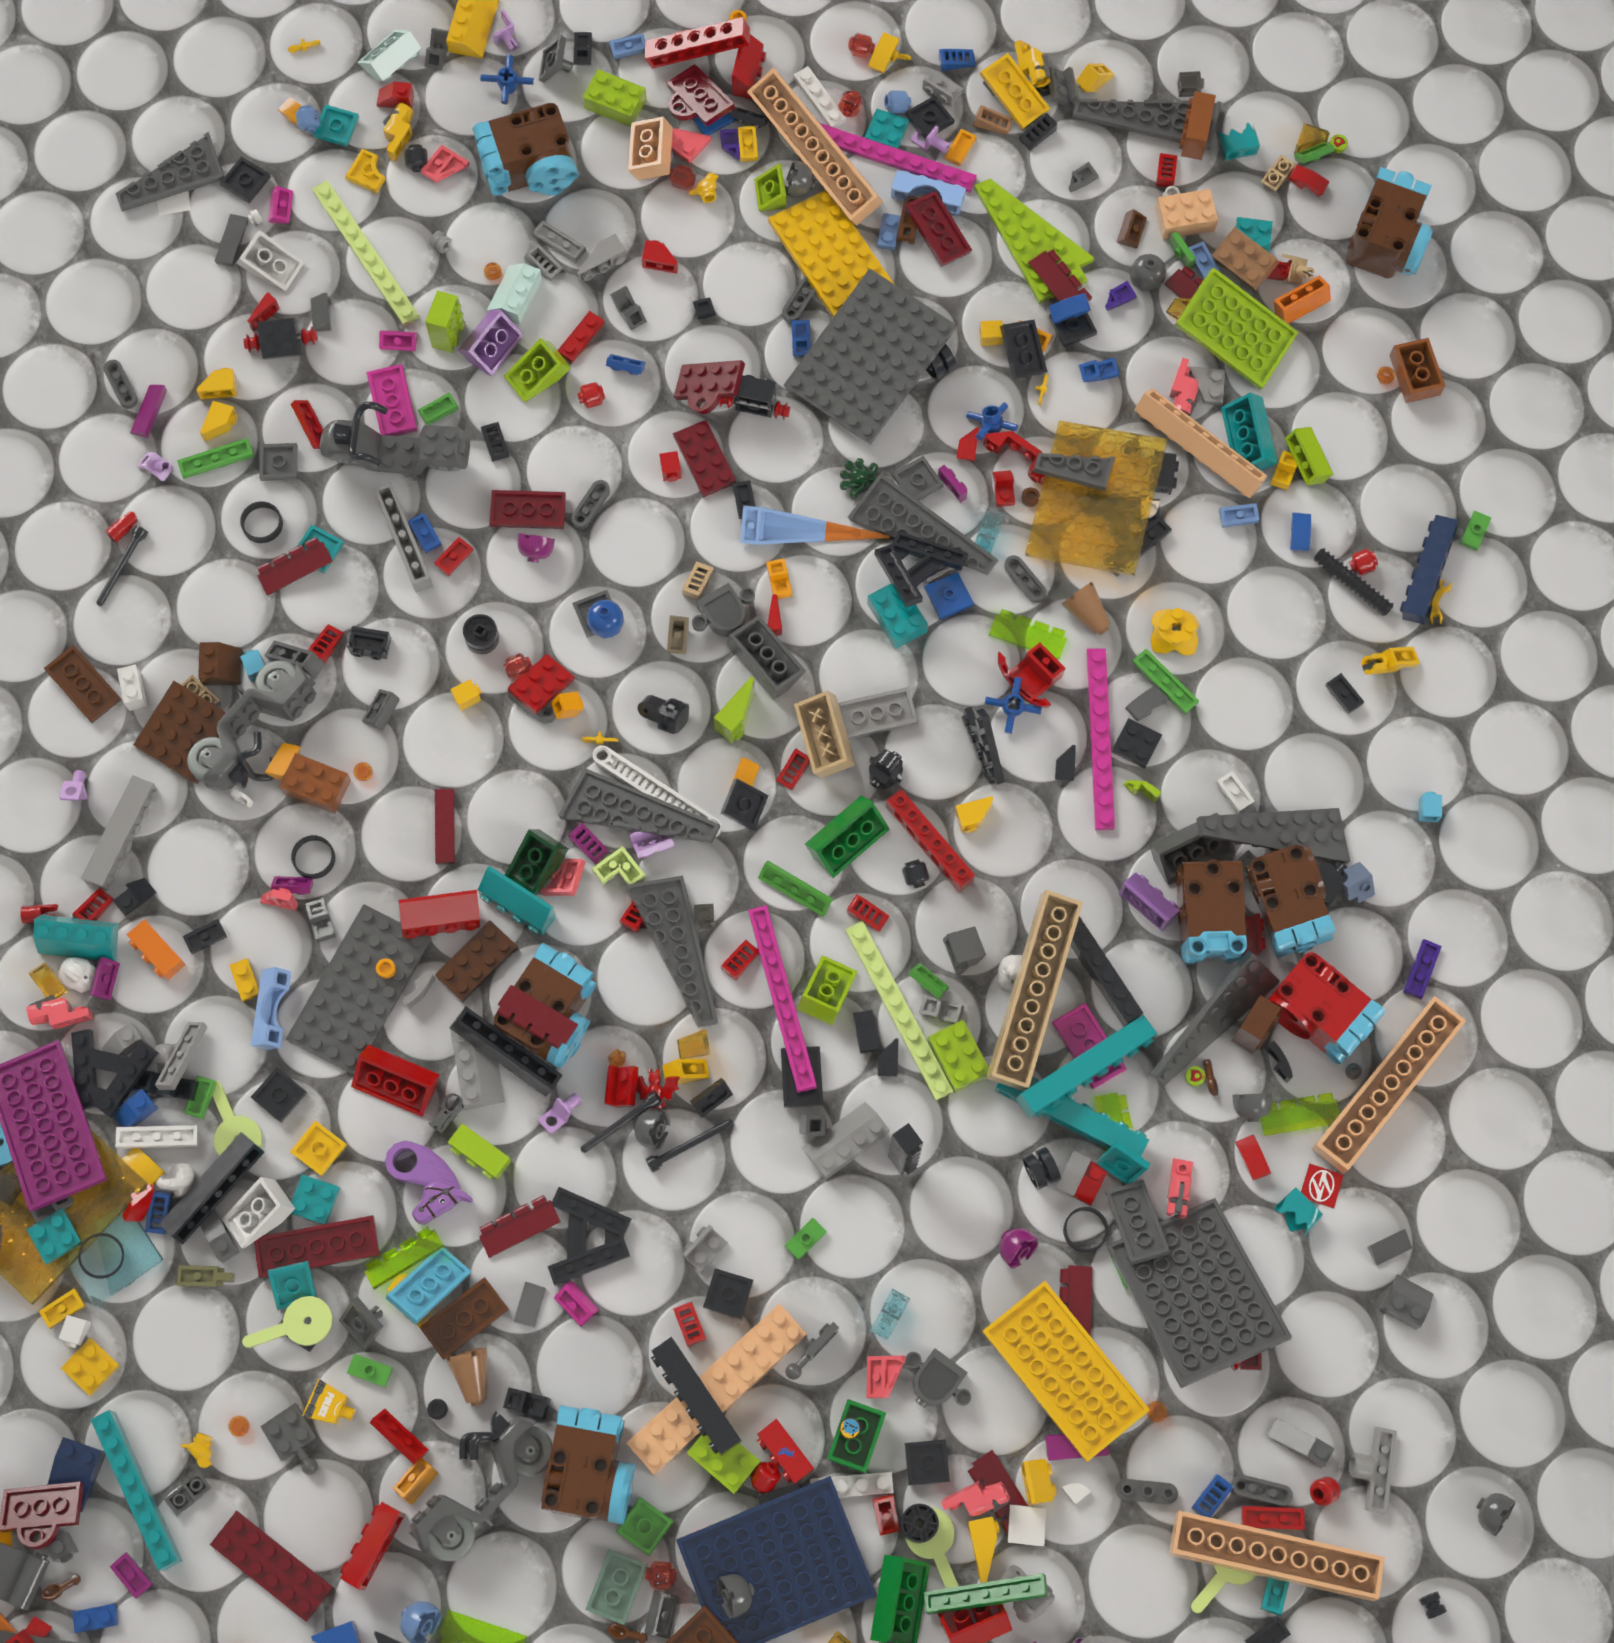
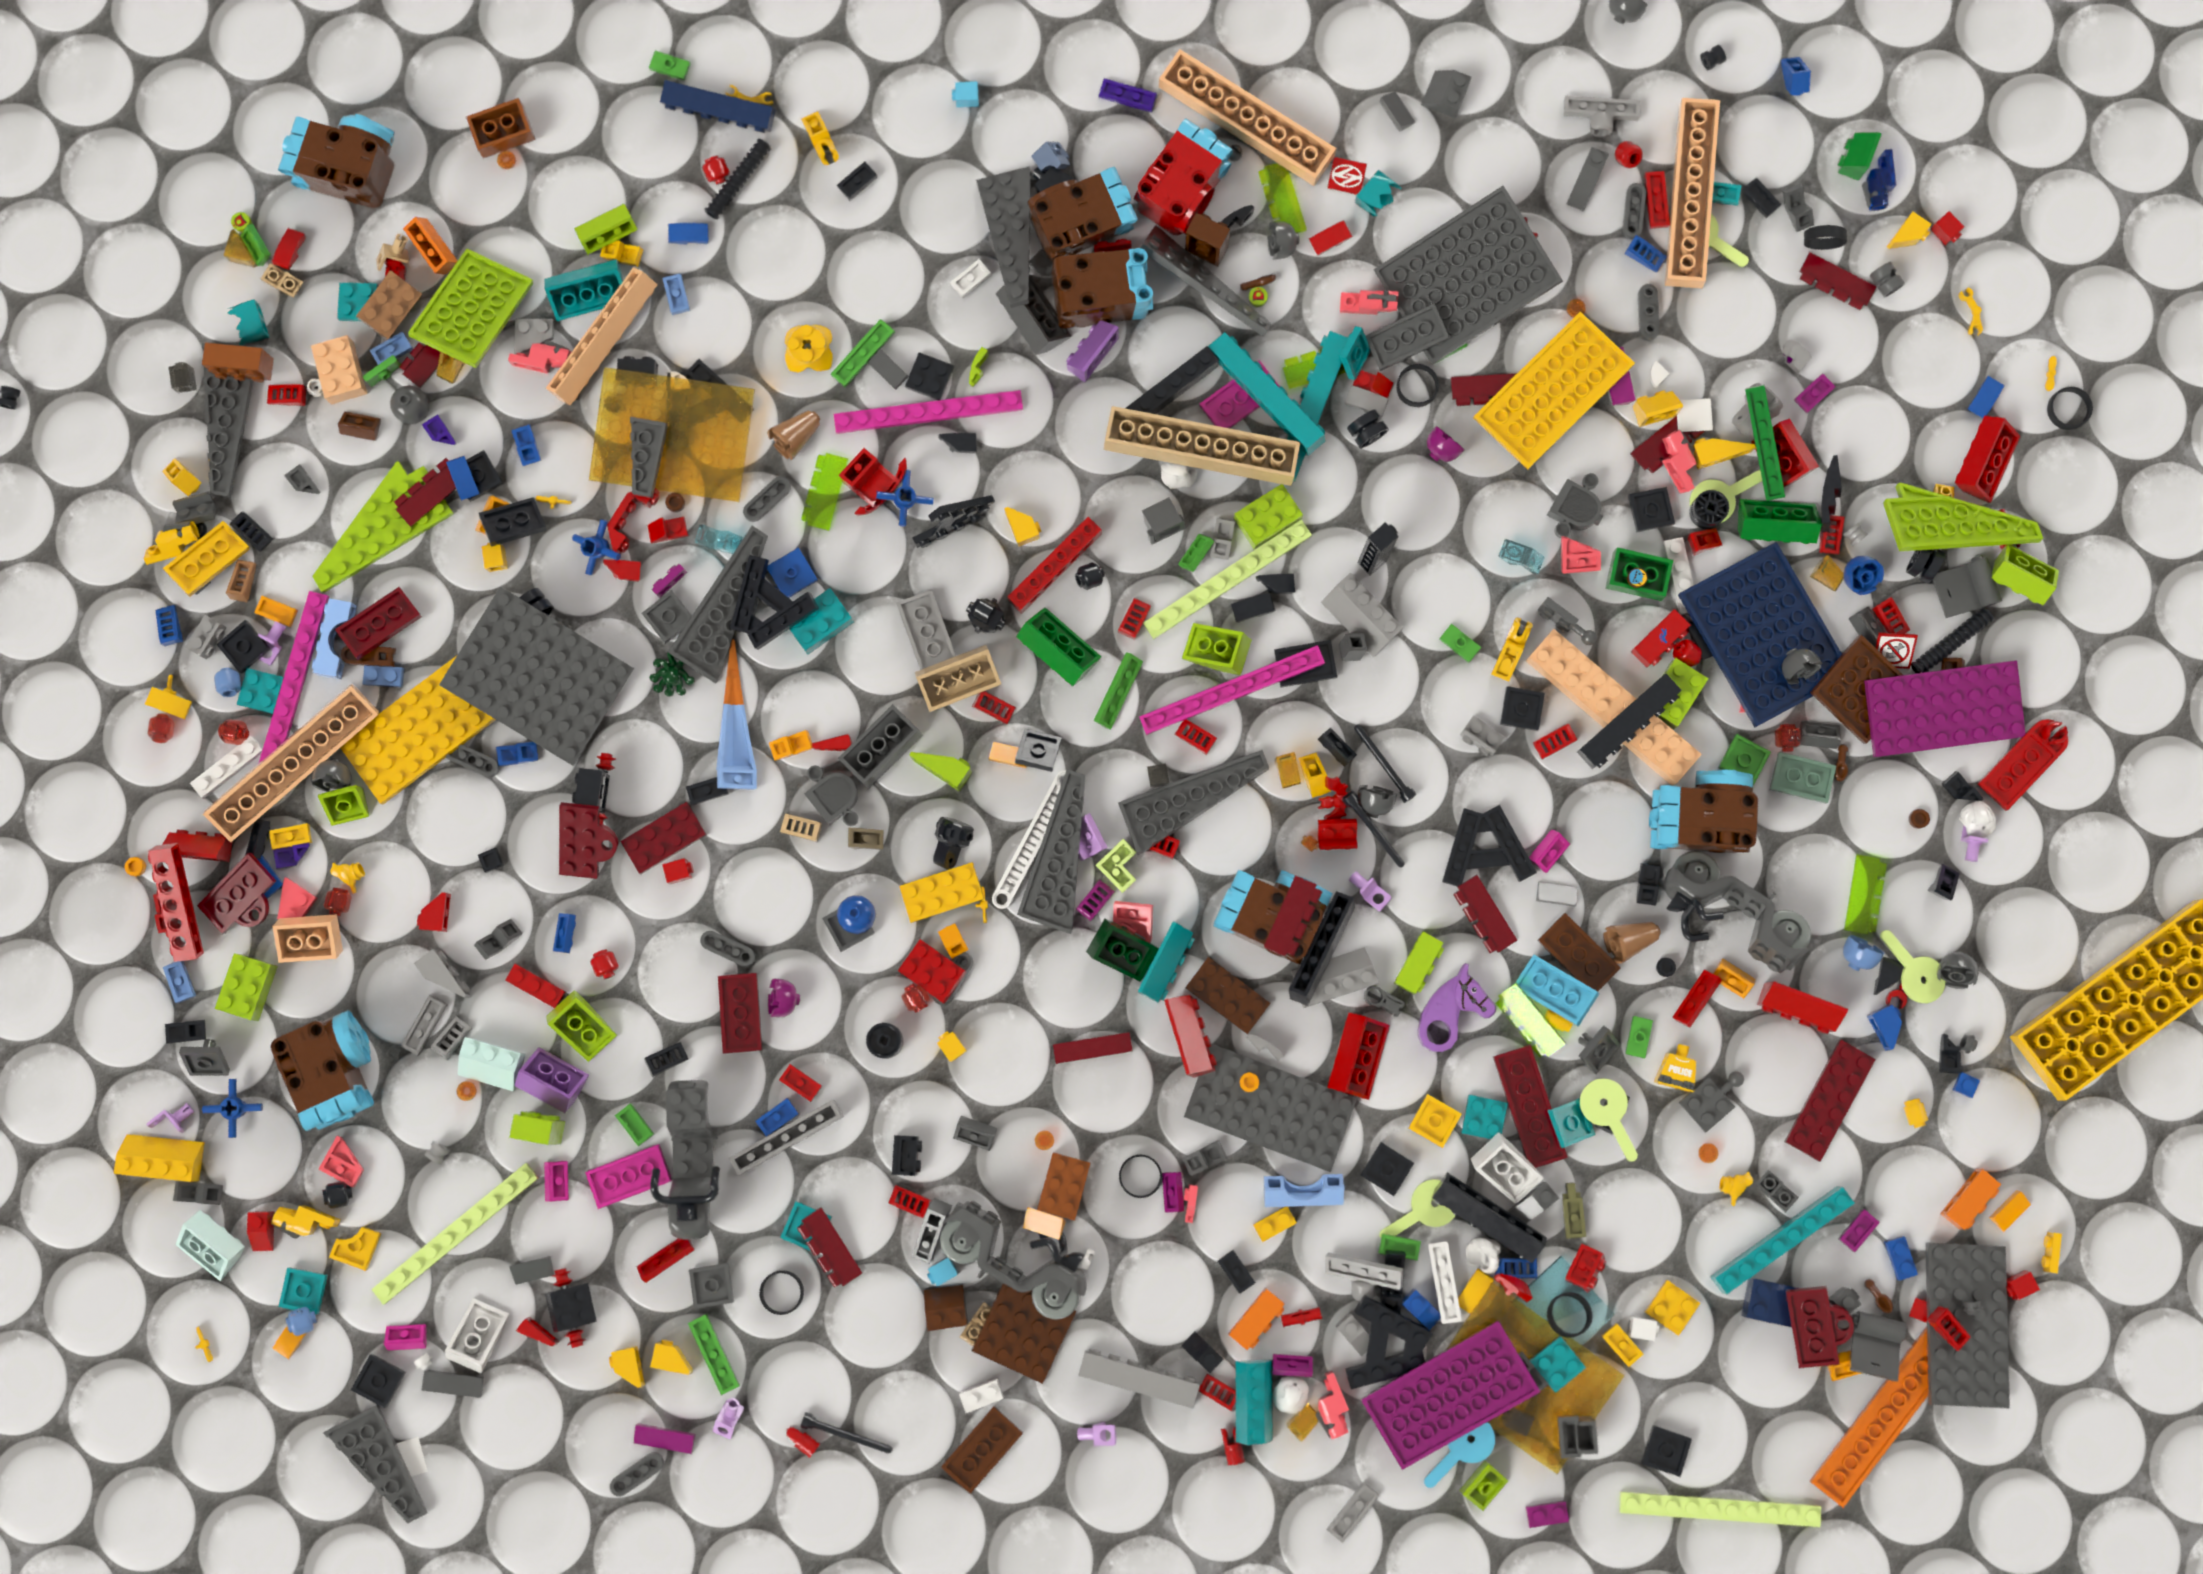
camera: 90 degrees left, 10 degrees up
none -> yellow plate [899,862,984,923]
none -> red pin [1281,1307,1322,1328]
none -> yellow plate [1491,617,1533,682]
none -> red bracket [1565,1244,1606,1293]

